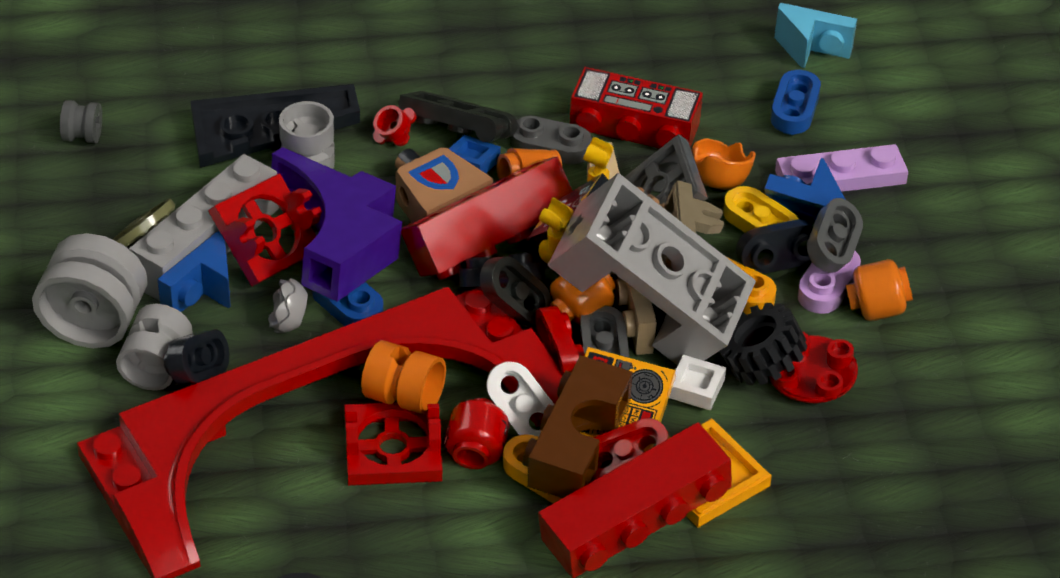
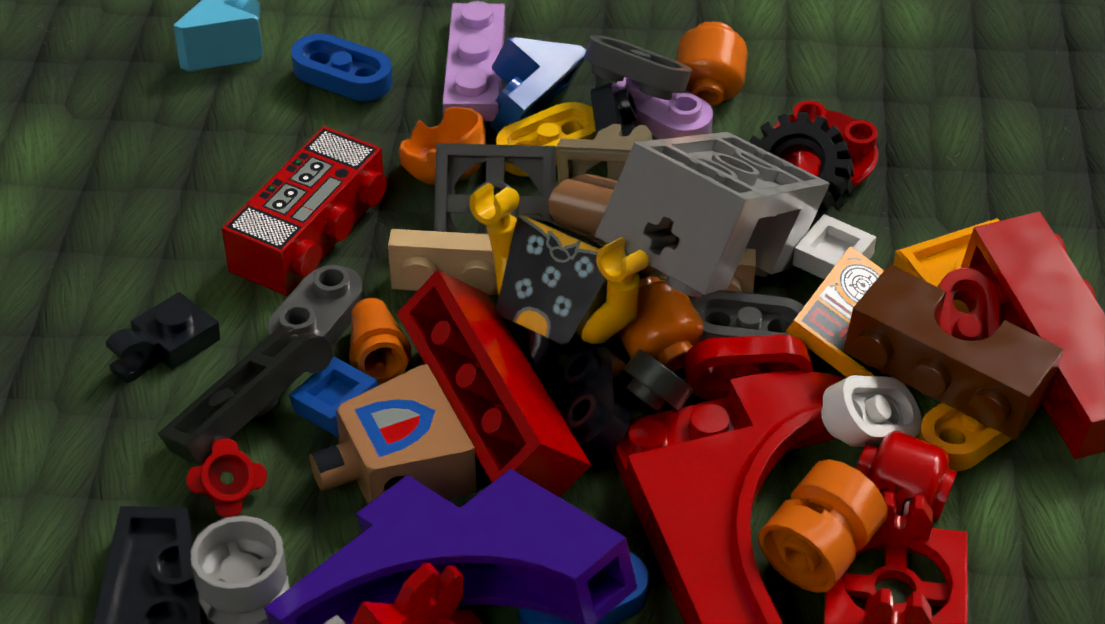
camera: 75 degrees left, 0 degrees up
none -> black plate [106,292,220,383]

